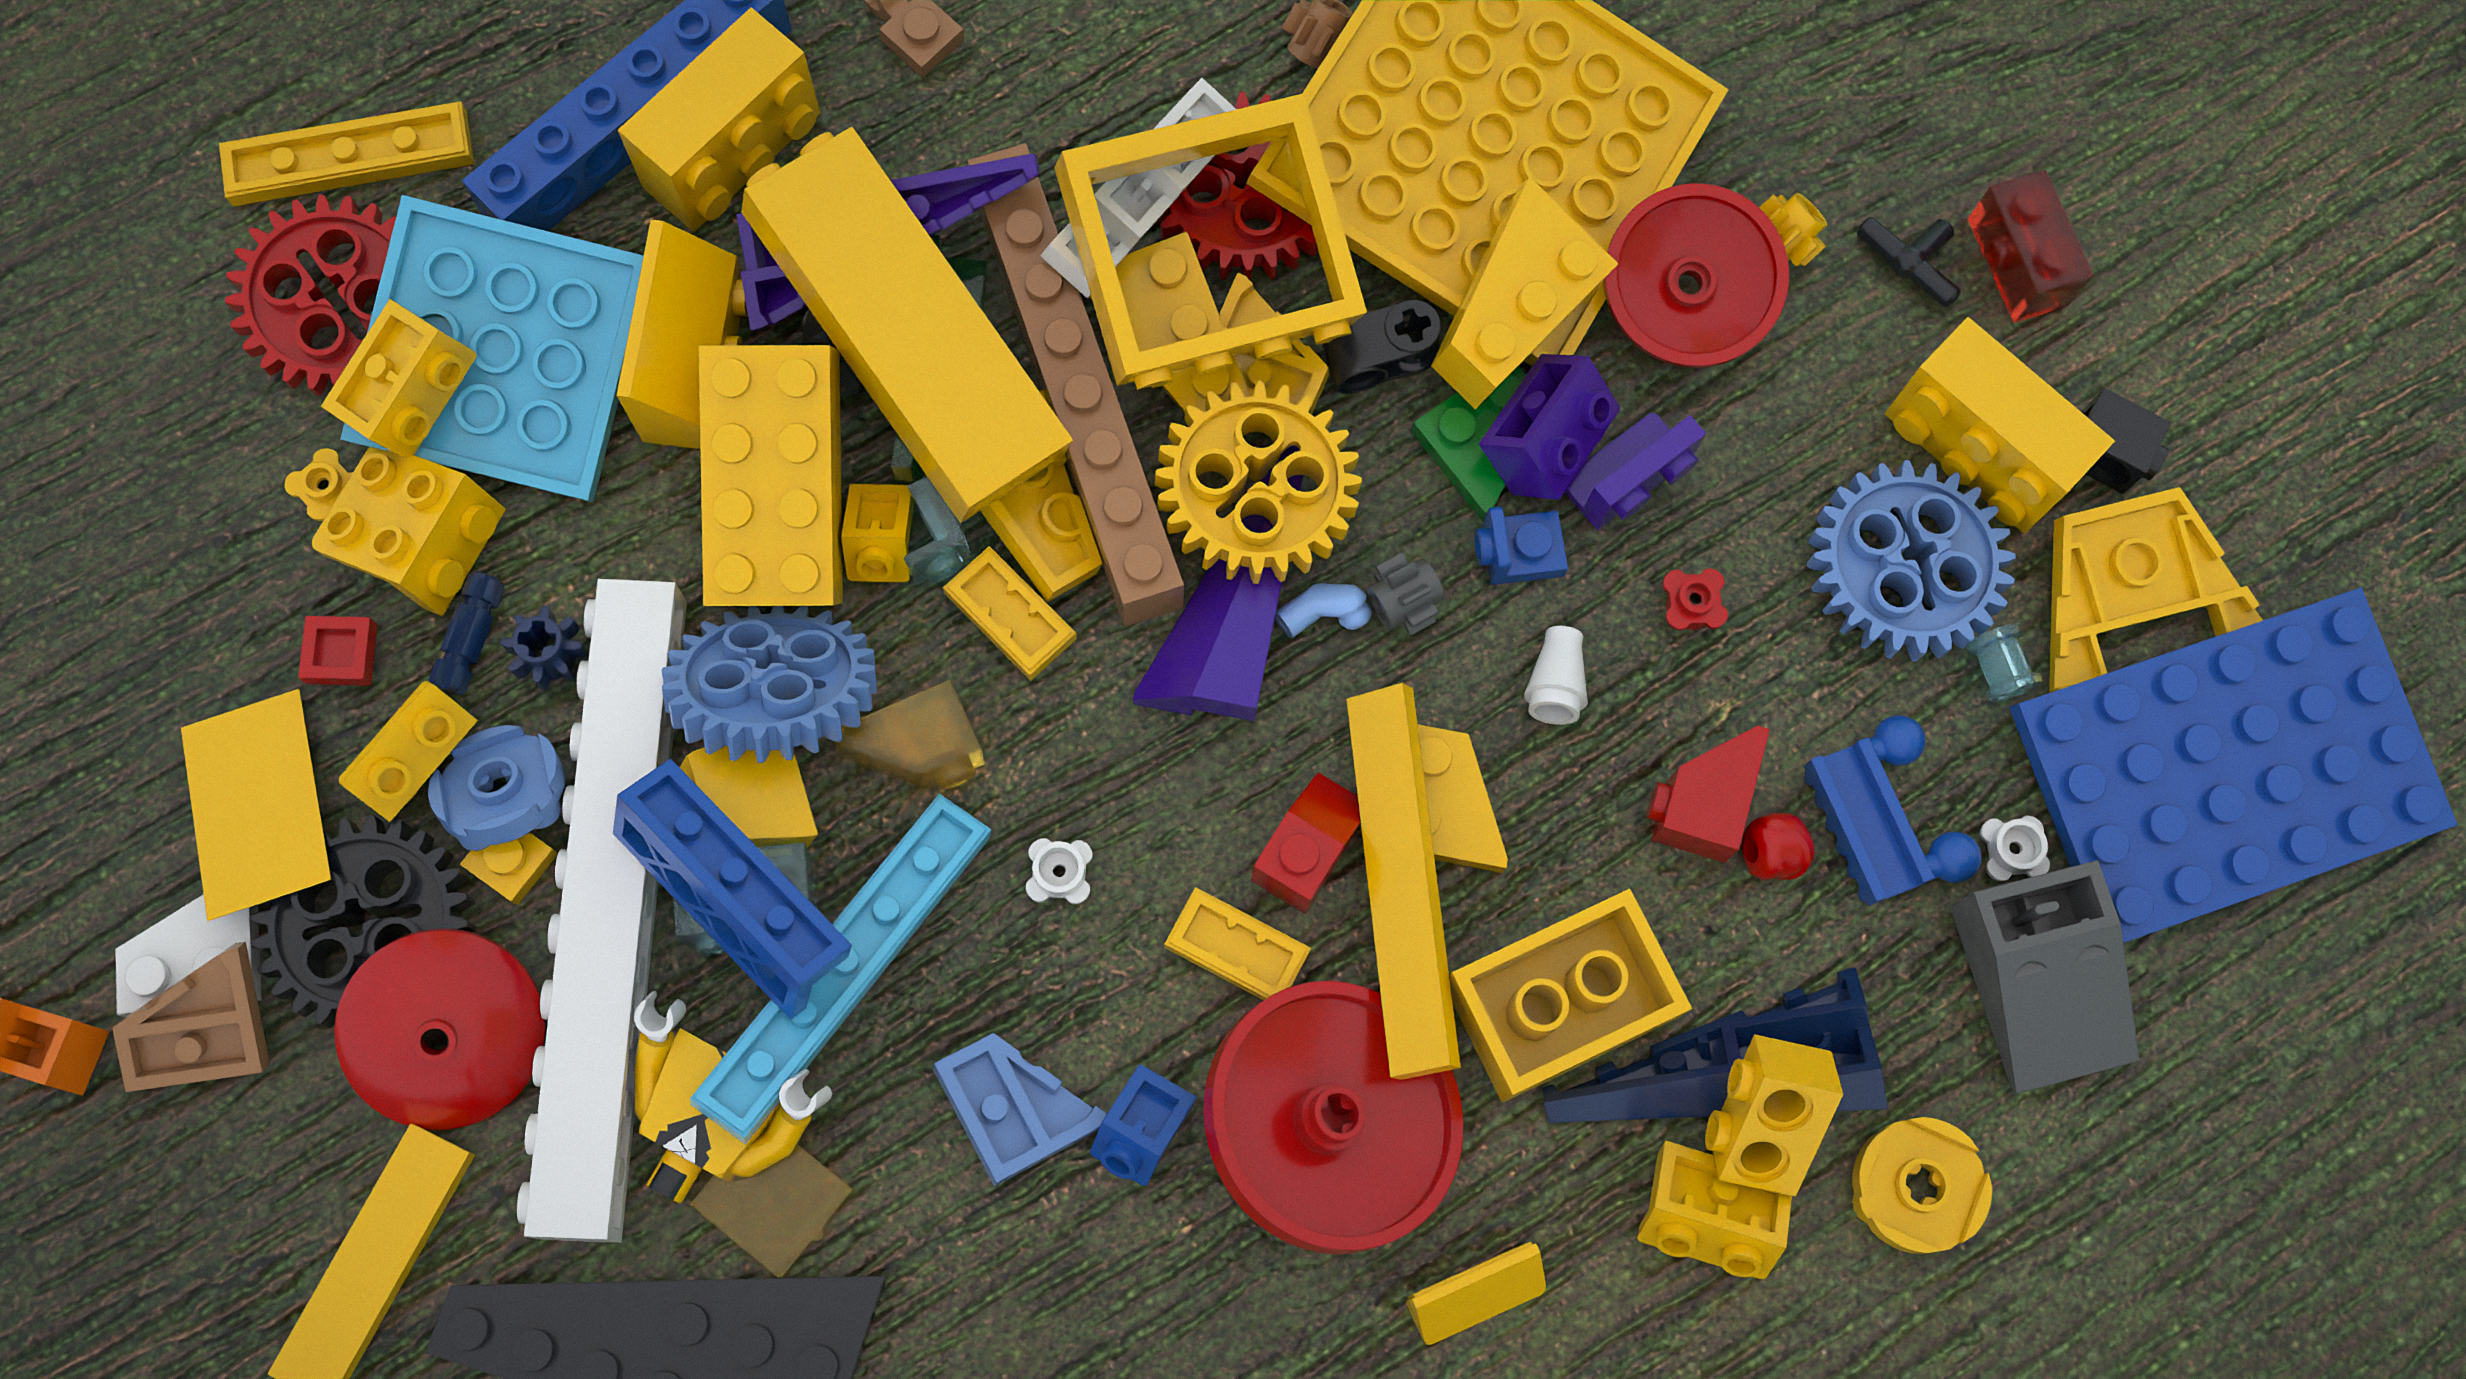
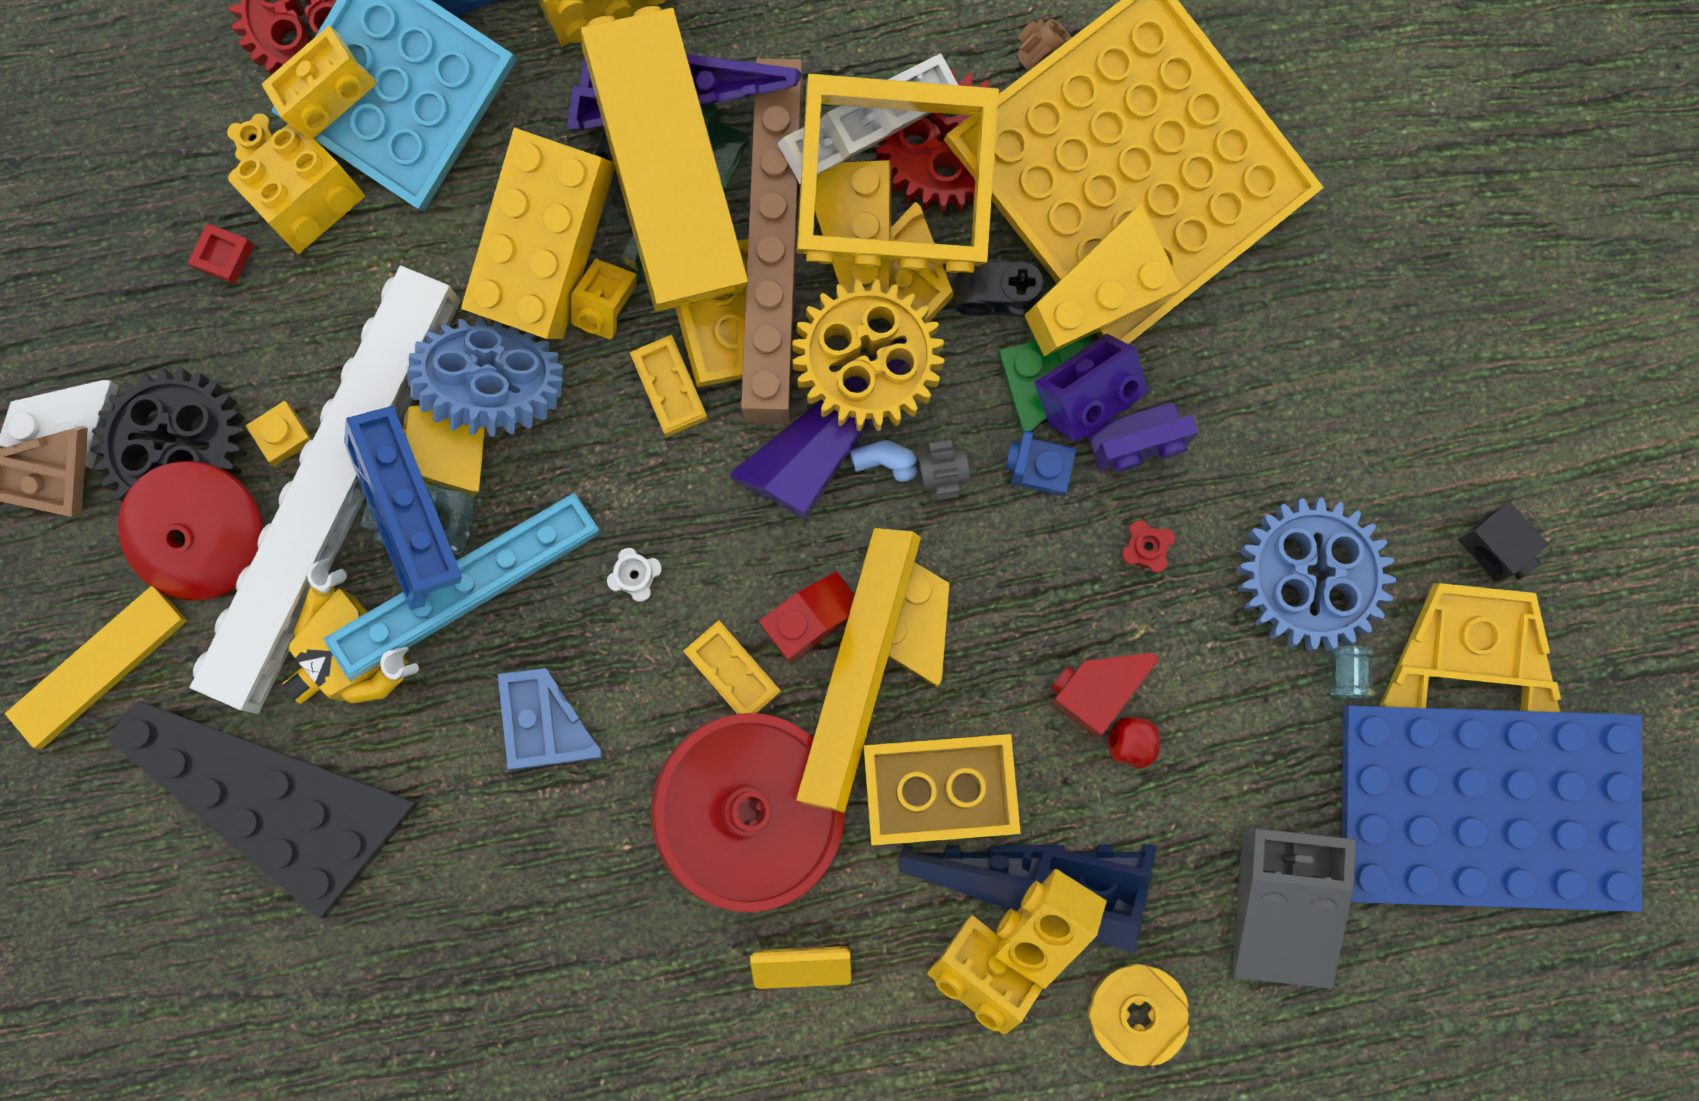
camera: 30 degrees right, 5 degrees up
yellow sticker [181,689,331,921] -> none
yellow bracket [339,681,478,822] -> none
medium blue plate [428,725,566,851] -> none
dark blue axle [429,572,504,695] -> none
dark blue gear [501,605,588,690] -> none
yellow slope [616,220,748,449] -> none
clear yellow piece [690,1144,854,1278] -> none
clear yellow slope [834,680,985,790] -> none
clear light blue bracket [904,476,971,585] -> none
blue bracket [1090,1064,1197,1186] -> none
white cone [1524,626,1588,725] -> none
red dish [1603,183,1789,368] -> none
yellow gear [1759,193,1827,266] -> none
blue gear [1804,715,1981,906] -> none
black piece [1857,217,1961,307] -> none
yellow brick [1884,317,2115,534] -> none
clear red brick [1968,170,2094,323] -> none
white plate [1980,816,2050,882] -> none

